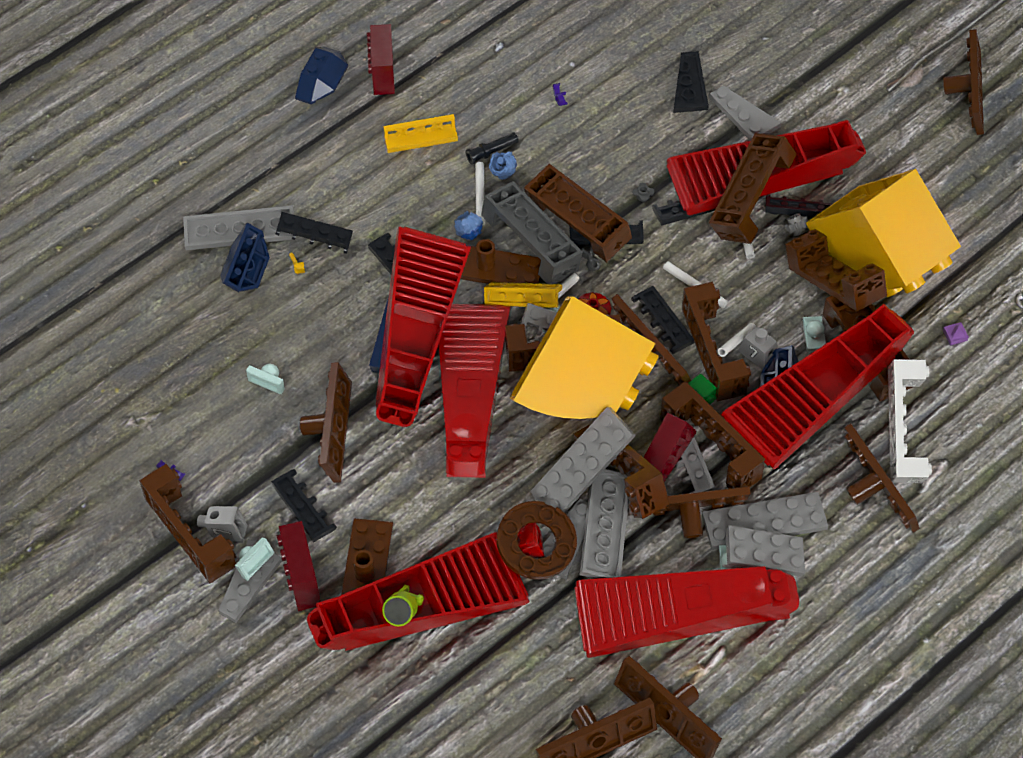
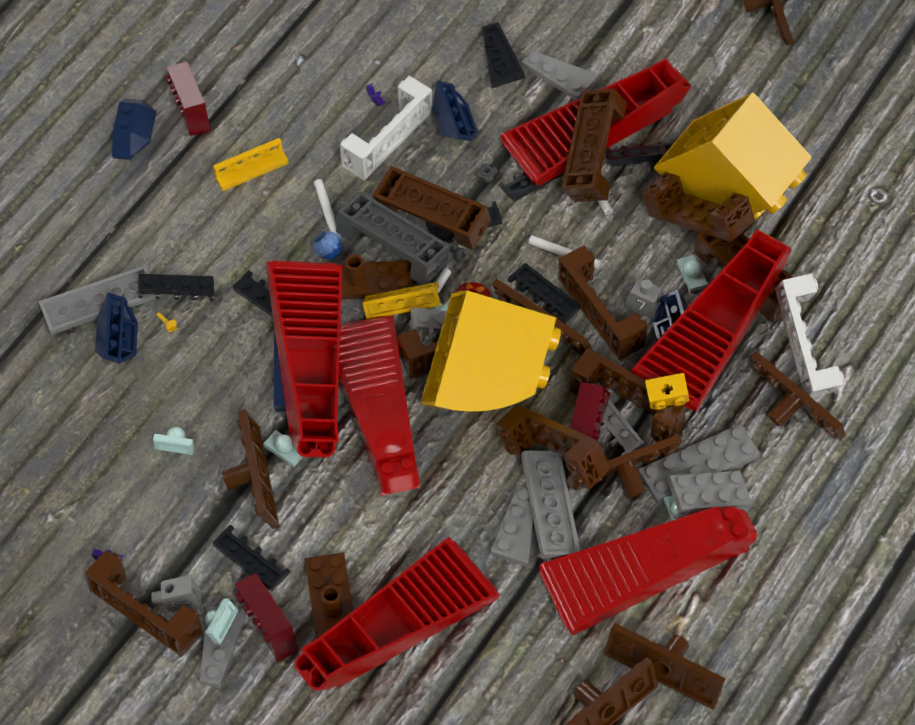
camera: 15 degrees left, 0 degrees up
piece [382,585,424,626] -> none
black pin [465,132,519,165] -> none
medium blue piece [489,151,517,180] -> none
reddish brown plate [496,501,577,580] -> none
red piece [517,523,544,558] -> none
light grey plate [530,407,636,513] -> none
green brick [688,374,717,405] -> none
white piece [718,323,756,357] -> none
light grey gear [785,213,808,236] -> none
medium lavender tile [943,322,969,346] -> none
none -> light aqua tile [263,430,303,467]
none -> white plate [340,76,432,181]
none -> dark blue wedge [432,81,478,141]
none -> yellow brick [645,373,689,410]

